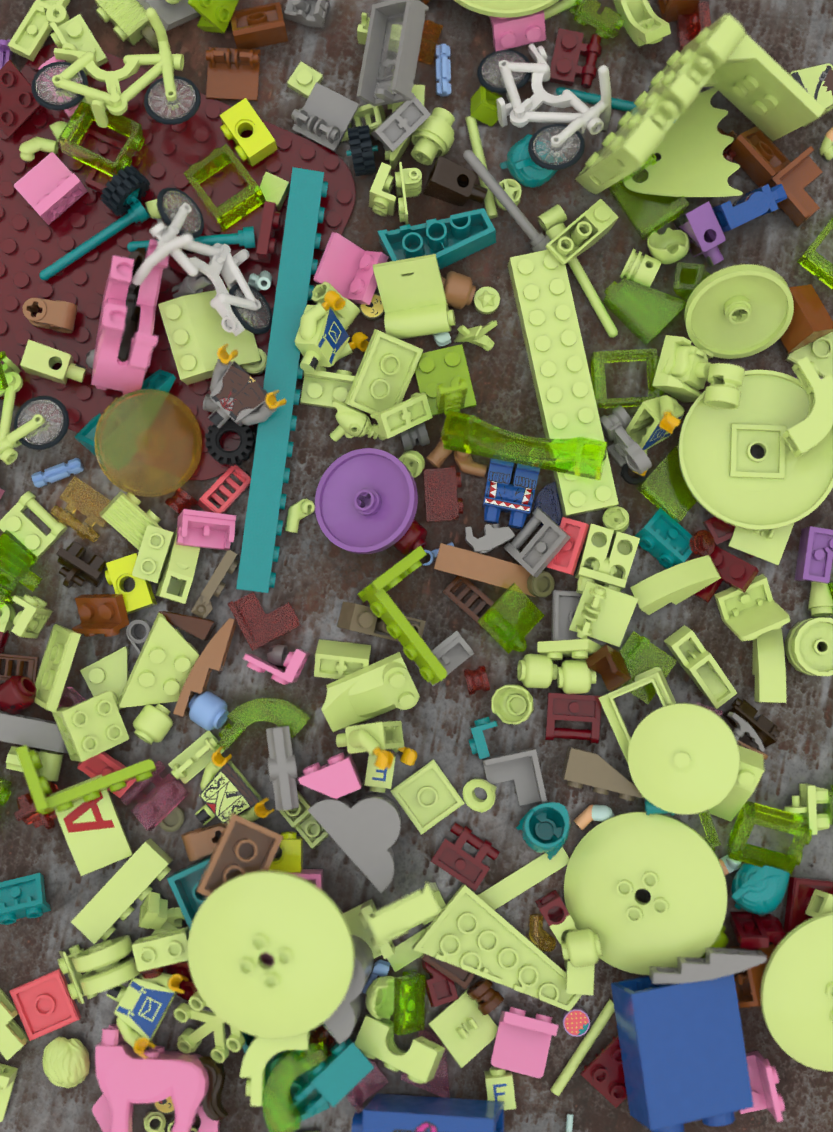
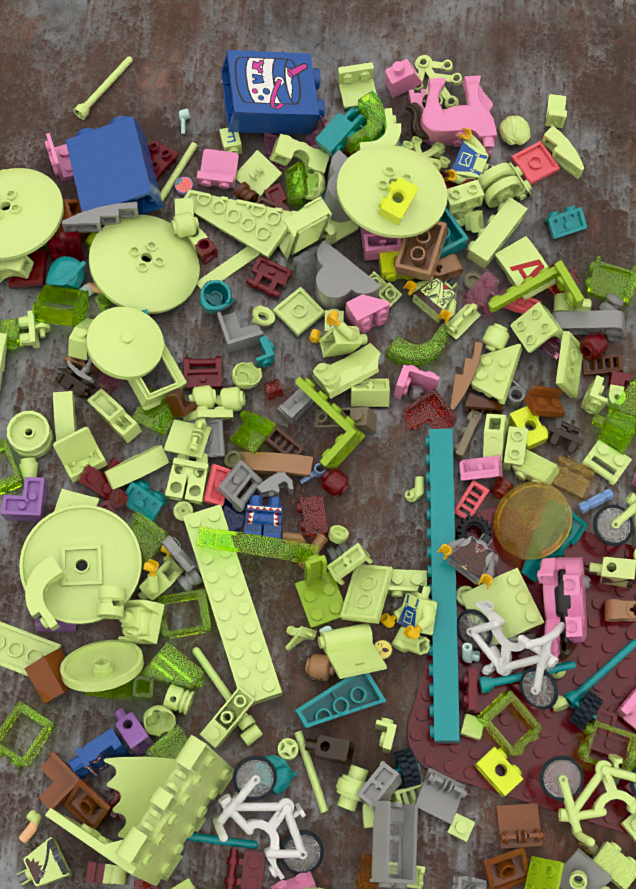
camera: 170 degrees right, 15 degrees down
yellowish green wing [80,646,129,710] -> none
light blue head [188,691,229,731] -> none
light grey piece [266,725,299,811] -> none
bright pink bracket [314,232,389,305] -> none
medium lavender dish [315,448,418,554] -> none
yellowish green piece [330,399,386,442] -> none
yellowish green hinge [395,162,422,225] -> none
light blue axle [435,44,451,97] -> none
light grey piece [463,150,551,252] -> none
lime slope [470,86,503,126] -> none
yellowish green tile [474,287,500,315] -> none
clear yellow arm [529,914,556,952] -> none
dark tan slope [561,746,643,801] -> none
arm [573,804,615,830] -> none
none -> neon yellow brick [378,177,419,225]

